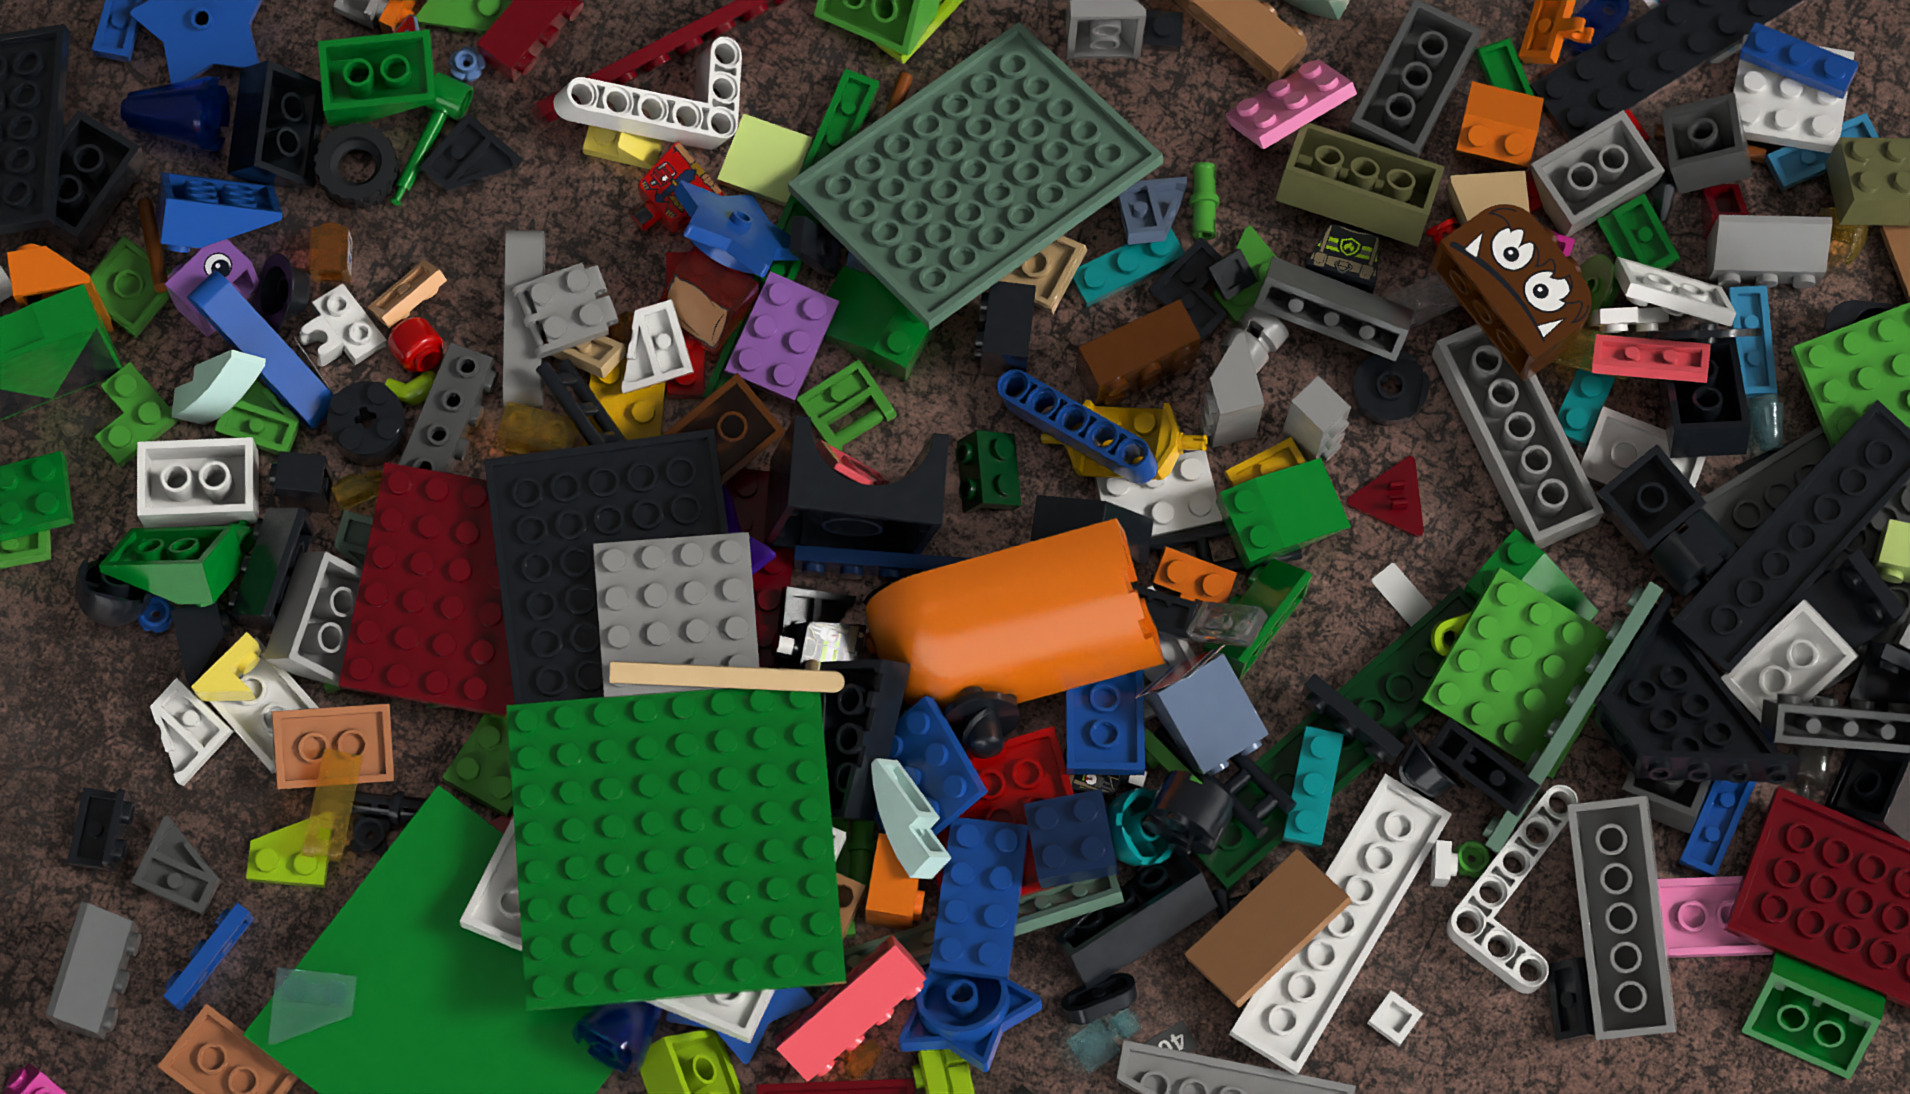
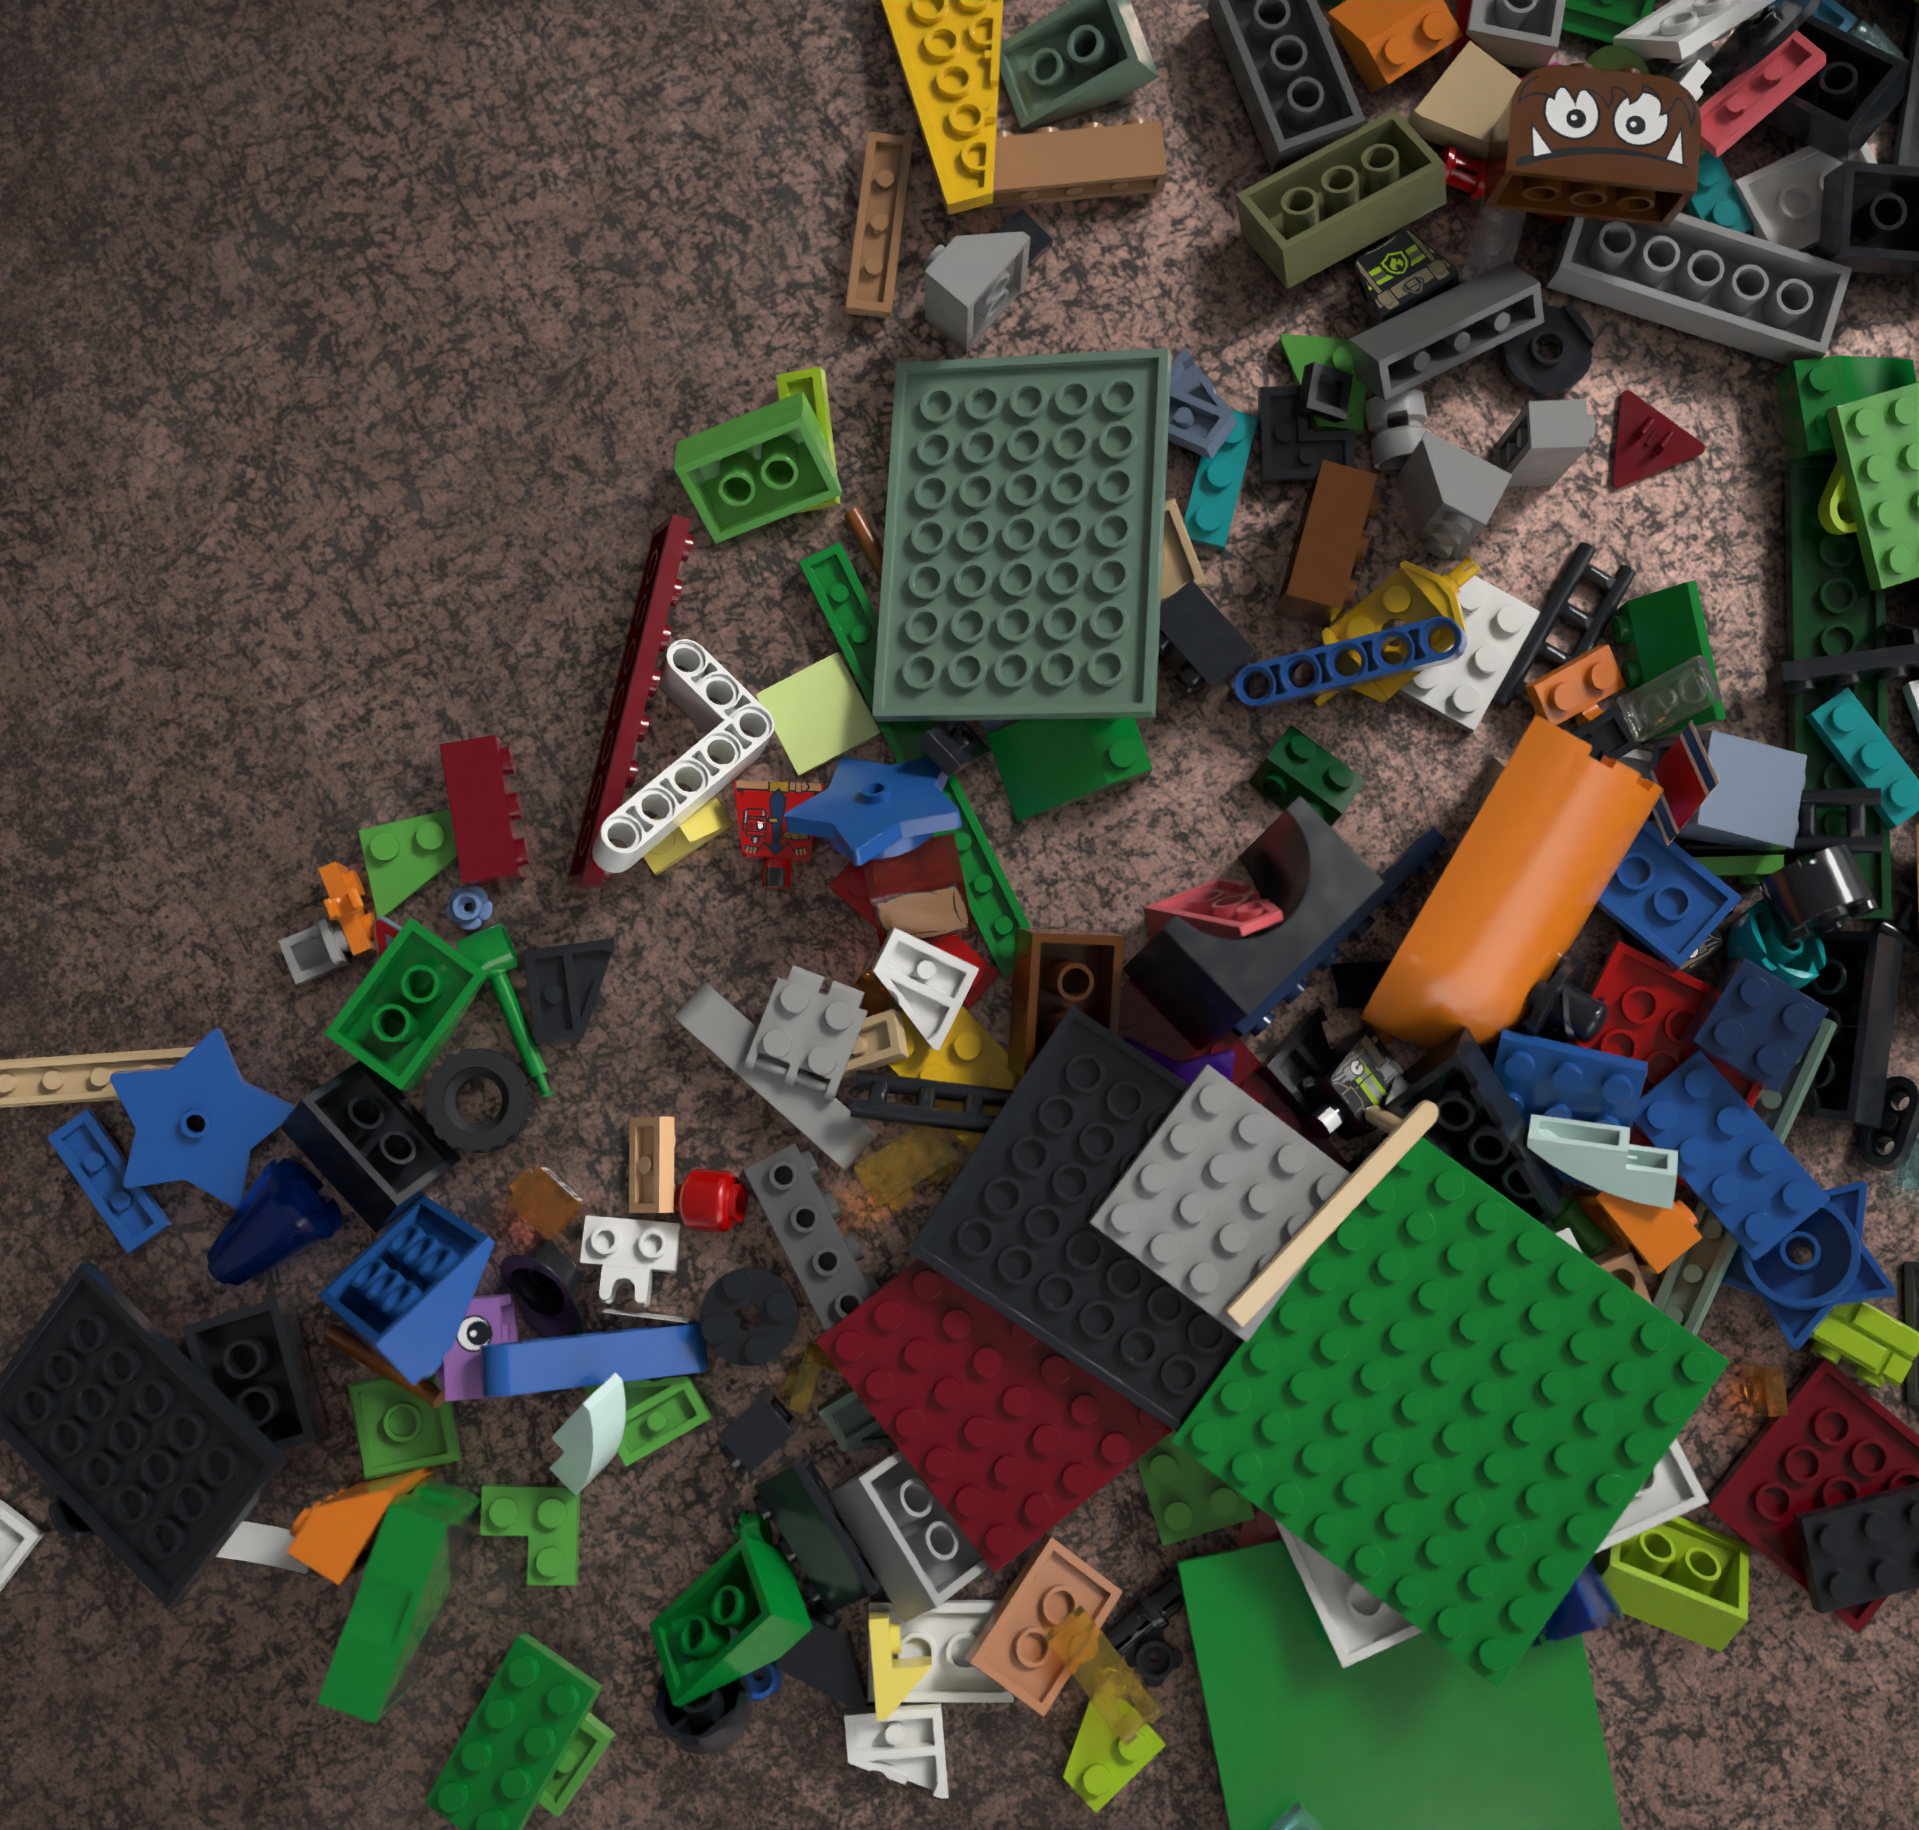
camera: 50 degrees left, 10 degrees up
white brick [137,437,259,528] -> none
lime arm [385,371,437,406] -> none
medium lavender plate [724,271,839,404] -> none
coral brick [774,935,926,1082] -> none
bright green plate [796,359,897,451] -> none
black brick [1030,495,1154,564] -> none
bright green pin [1189,162,1219,240] -> none
green slope [1216,458,1351,570] -> none
yellow plate [1224,436,1306,487] -> none
bright pink plate [1226,59,1357,149] -> none
white sticker [1371,563,1433,627] -> none

